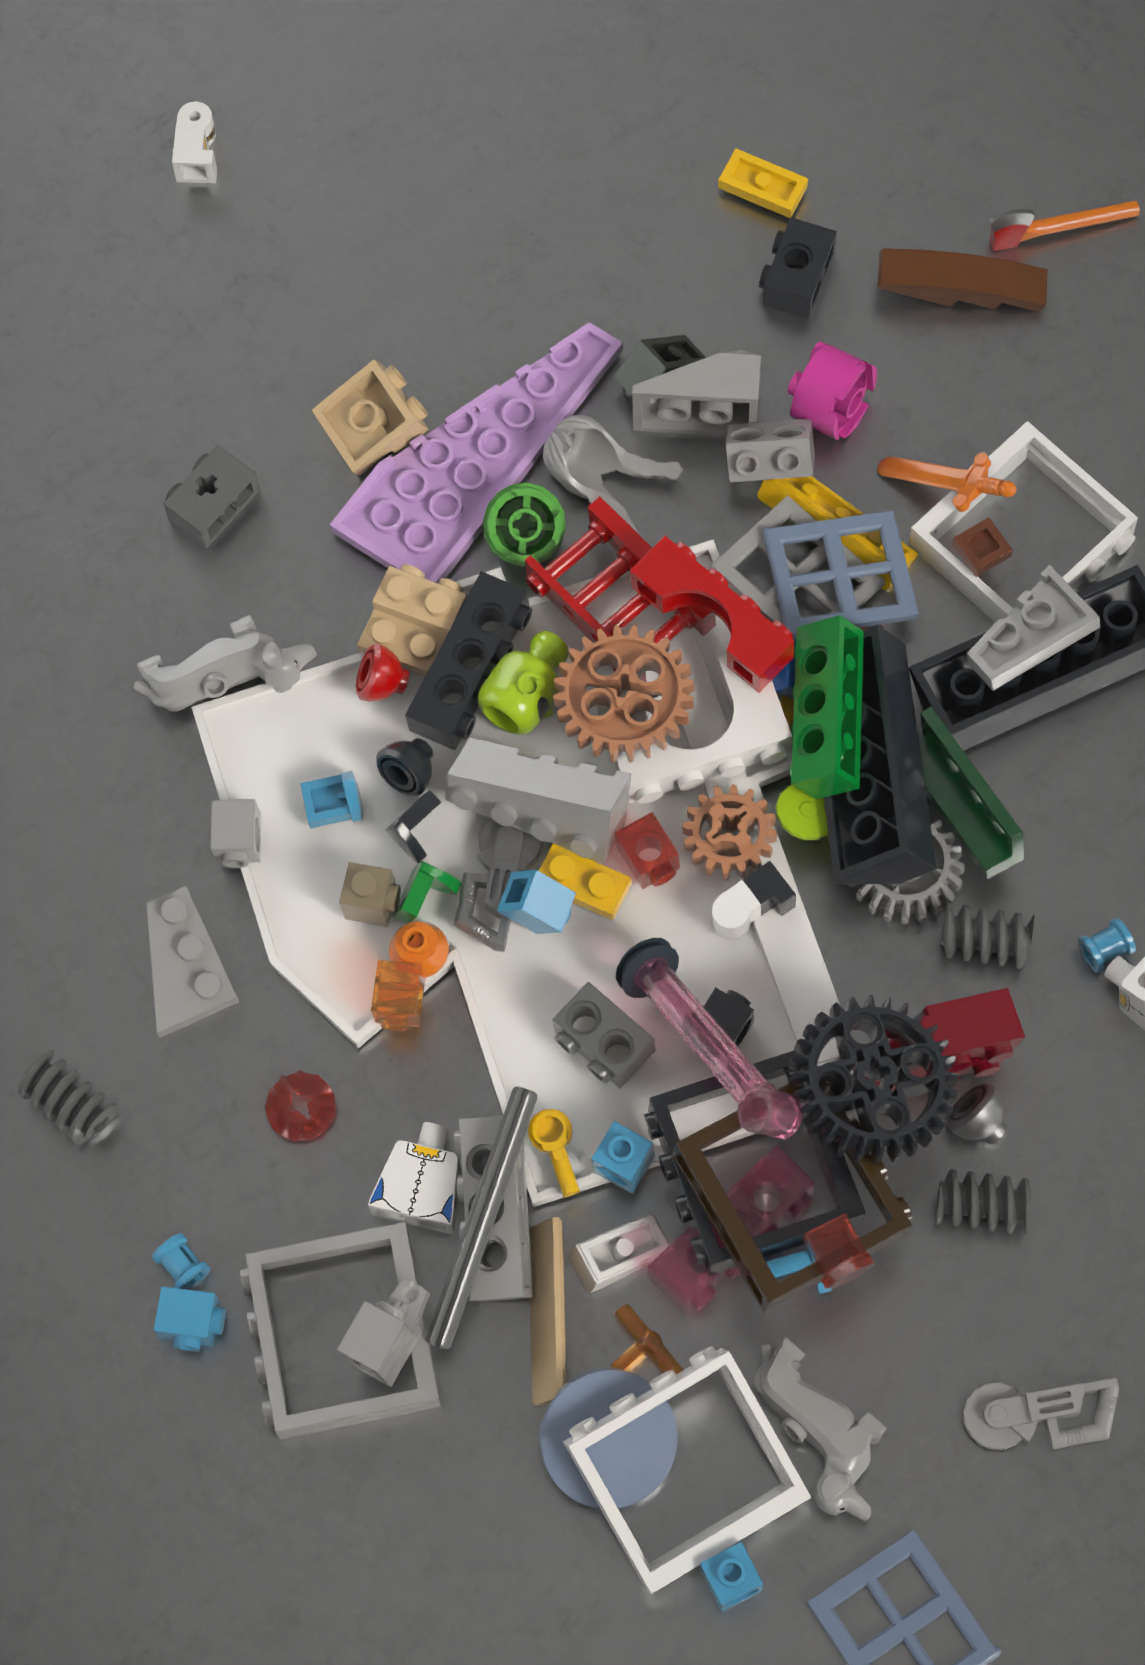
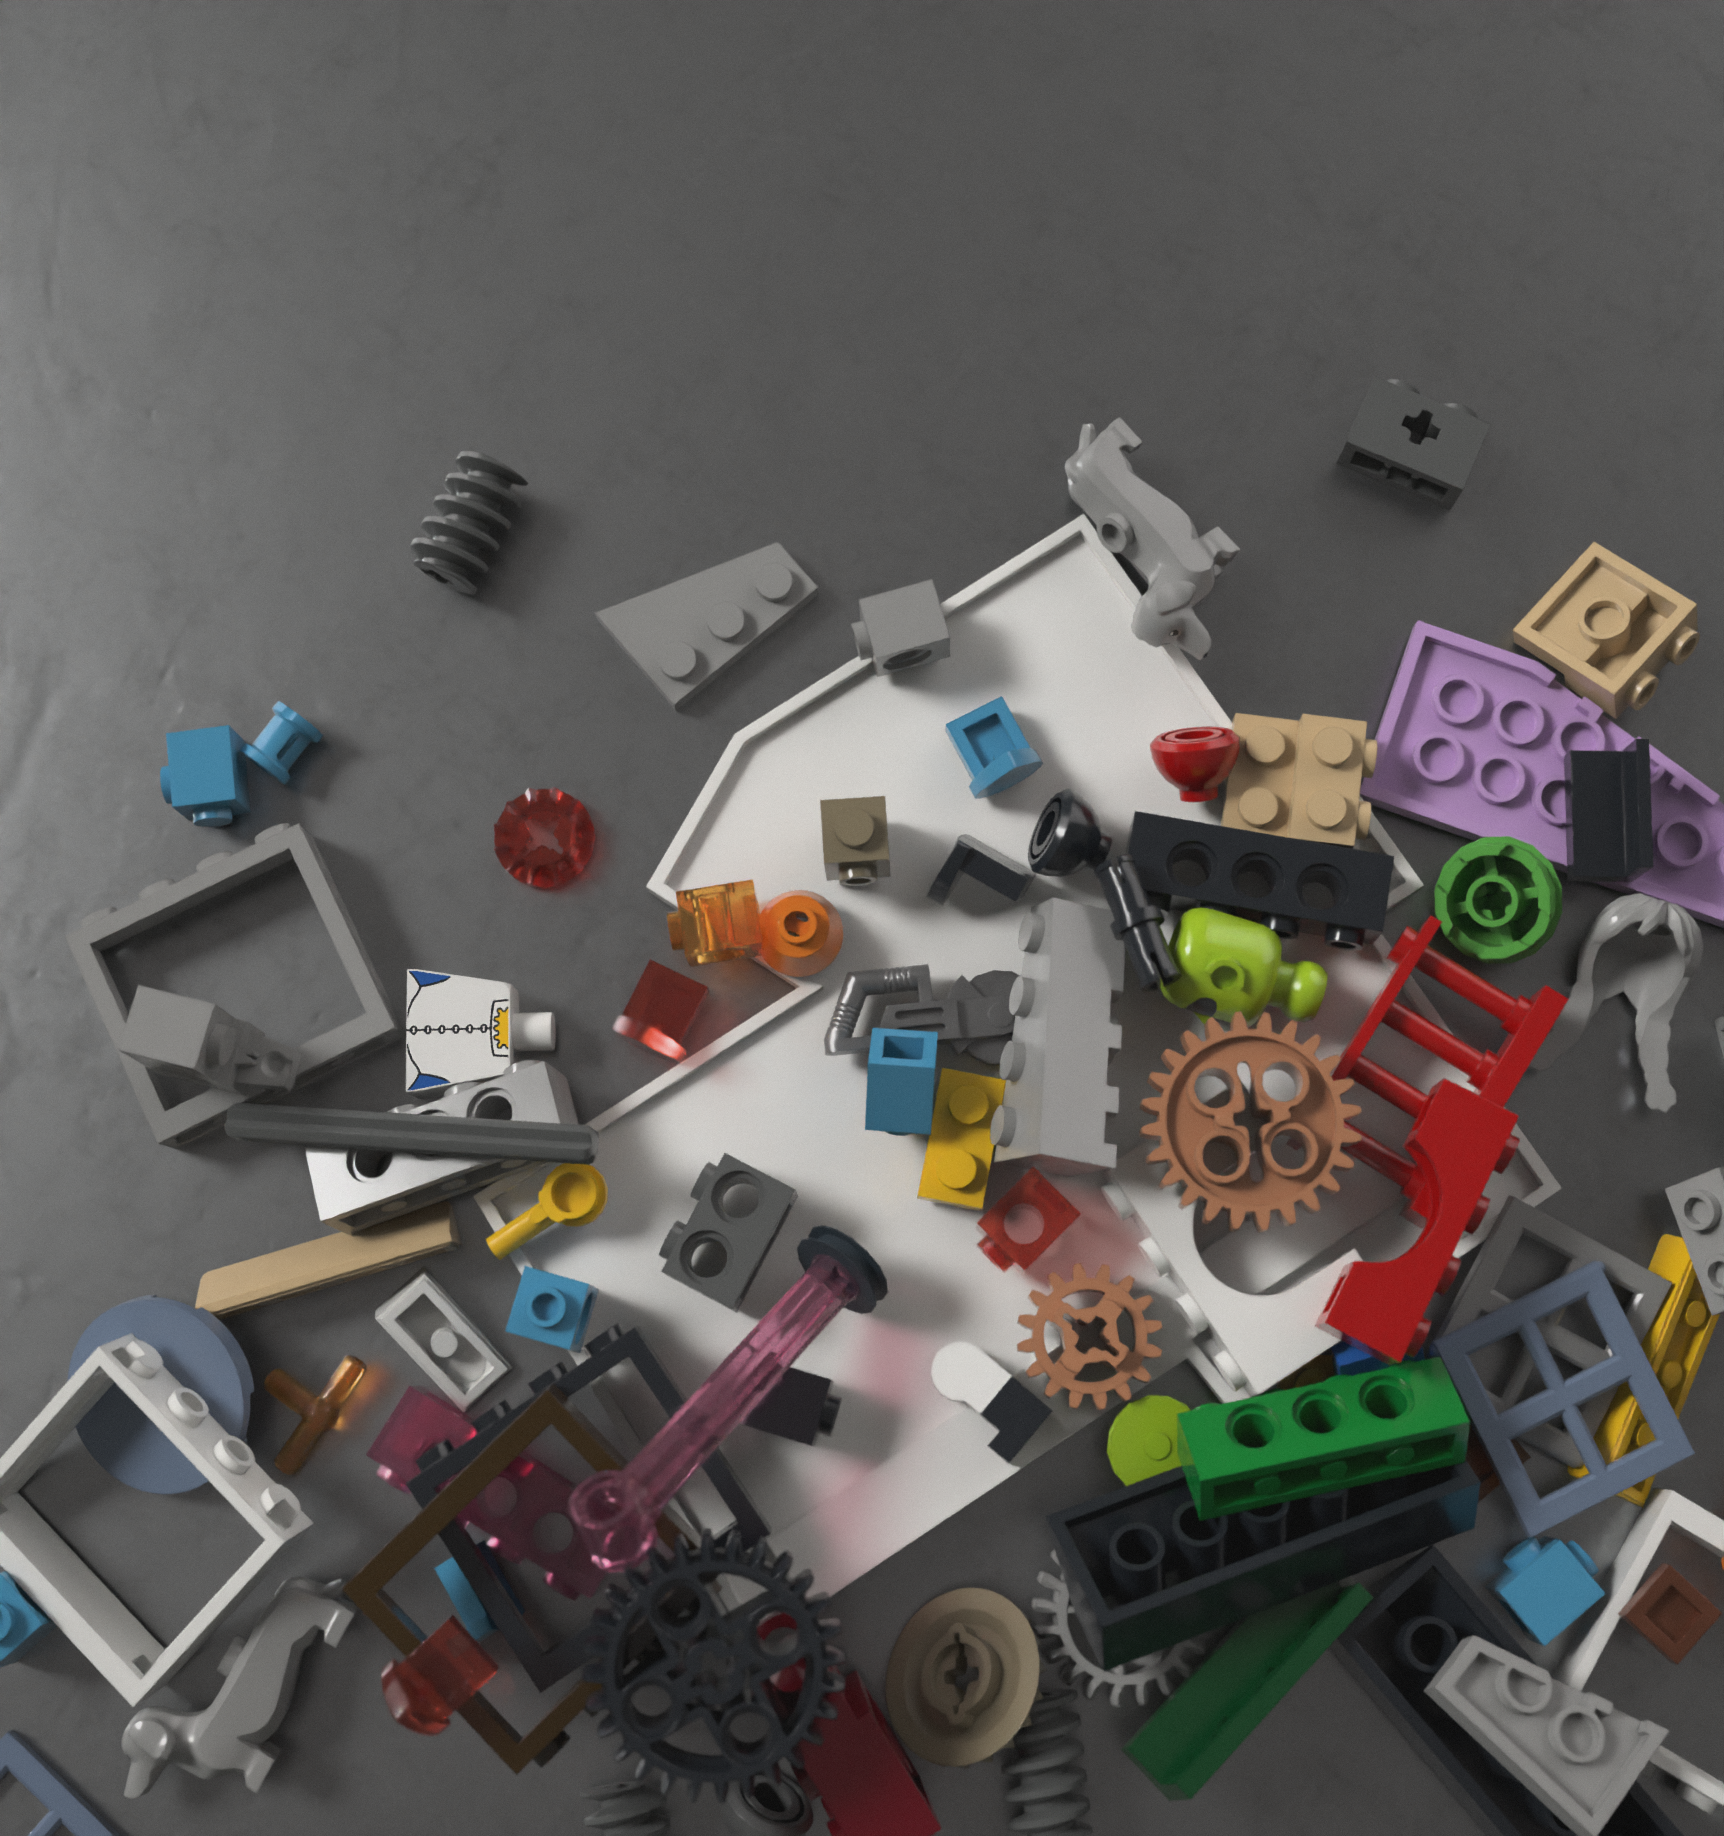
camera: 75 degrees right, 10 degrees up
green tile [392,861,461,924] -> none
none -> clear red tile [611,959,710,1063]
none -> dark tan gear [886,1588,1047,1770]
none -> black pin [1093,854,1182,992]
none -> dark azure brick [1485,1536,1606,1646]
none -> black panel [1564,739,1653,882]

